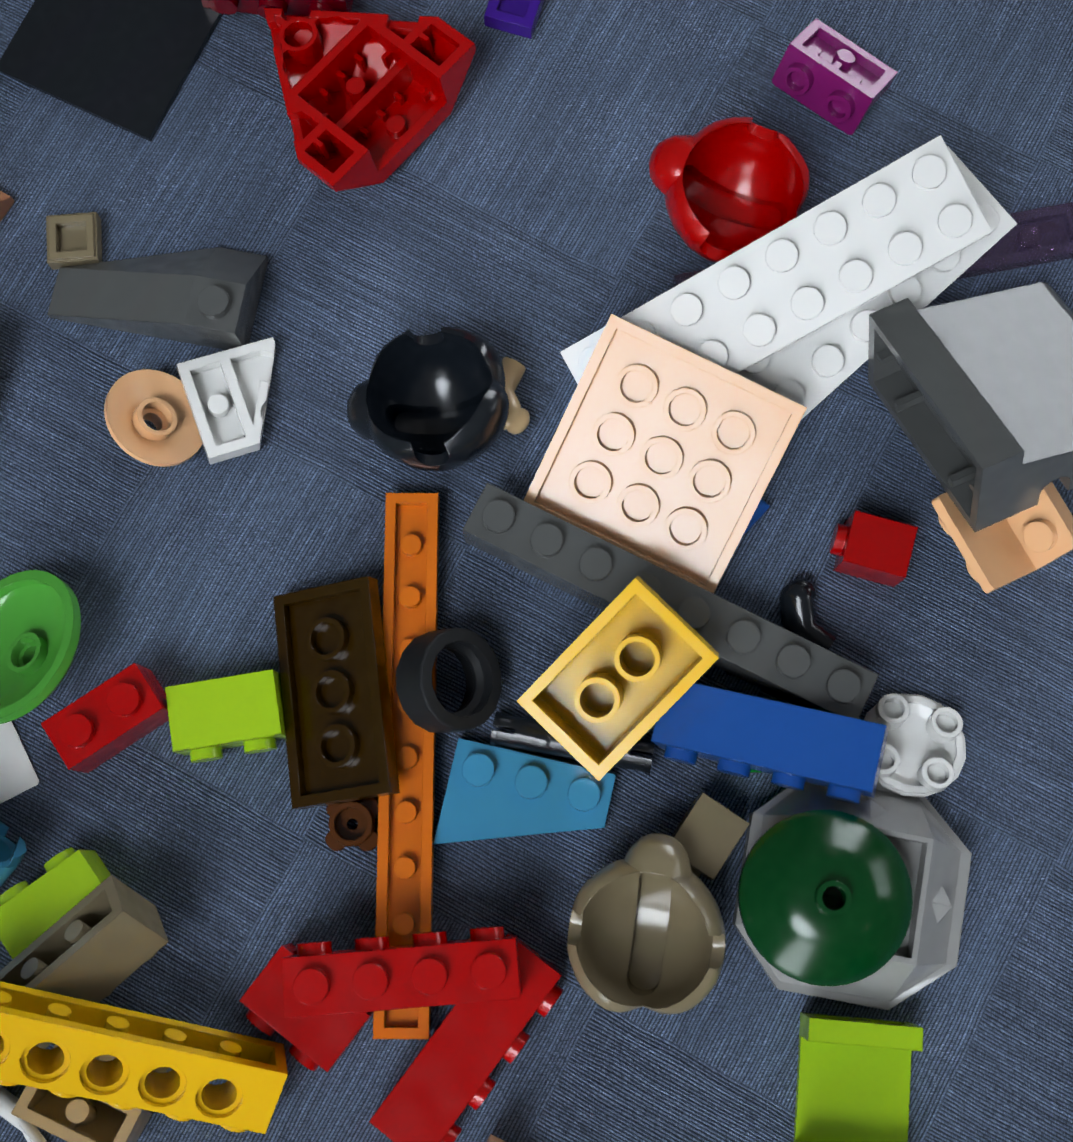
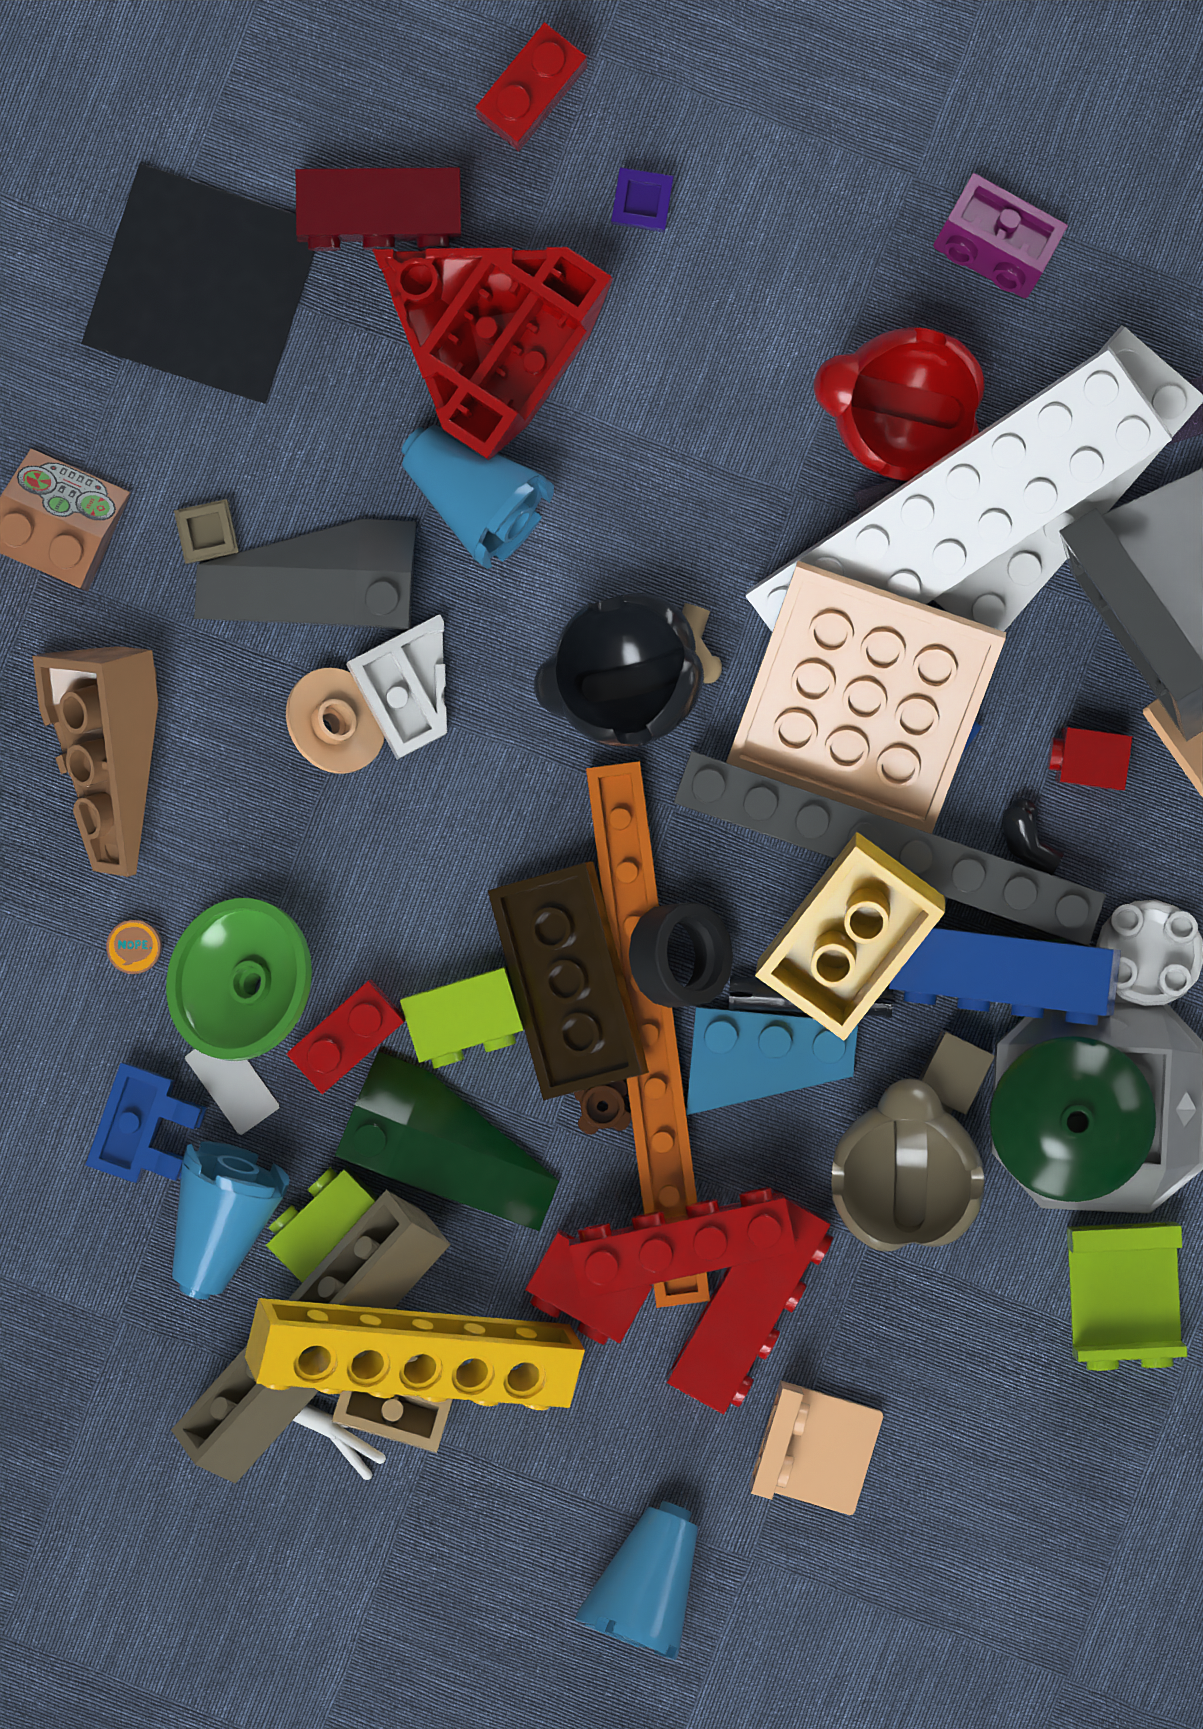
camera: 10 degrees left, 10 degrees up
none -> dark green wedge [335,1050,559,1231]
none -> dark azure cone [401,425,554,569]

